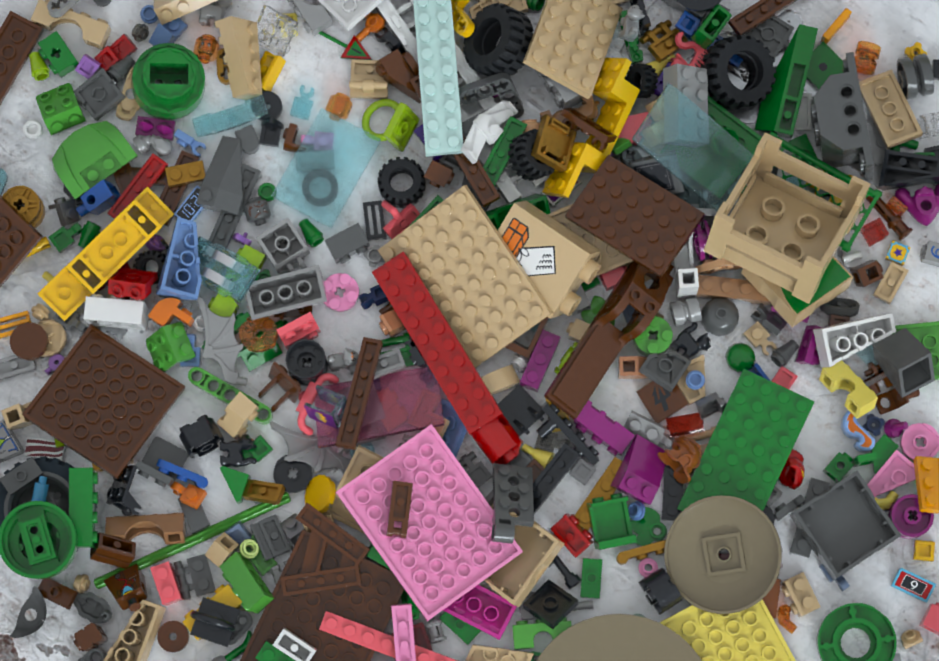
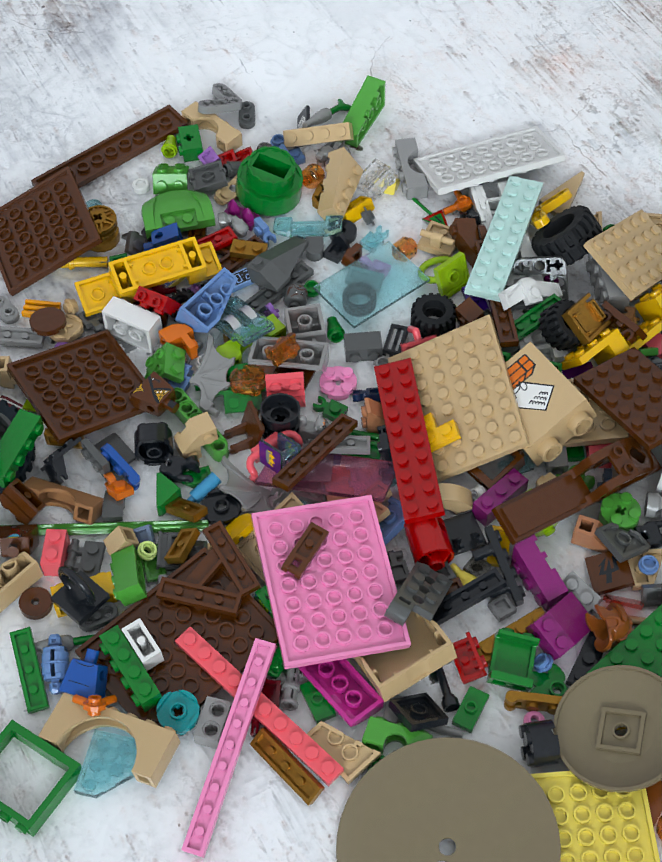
camera: 20 degrees right, 25 degrees down
none -> reddish brown torso [131,371,179,417]
none -> pearl gold plate [164,528,201,564]
none -> dark azure cylinder [187,472,222,503]
none -> clear orange hips [265,332,300,367]
none -> green plate [313,396,348,421]
none -> dark grey plate [360,207,375,225]
none -> yellow plate [424,413,461,452]

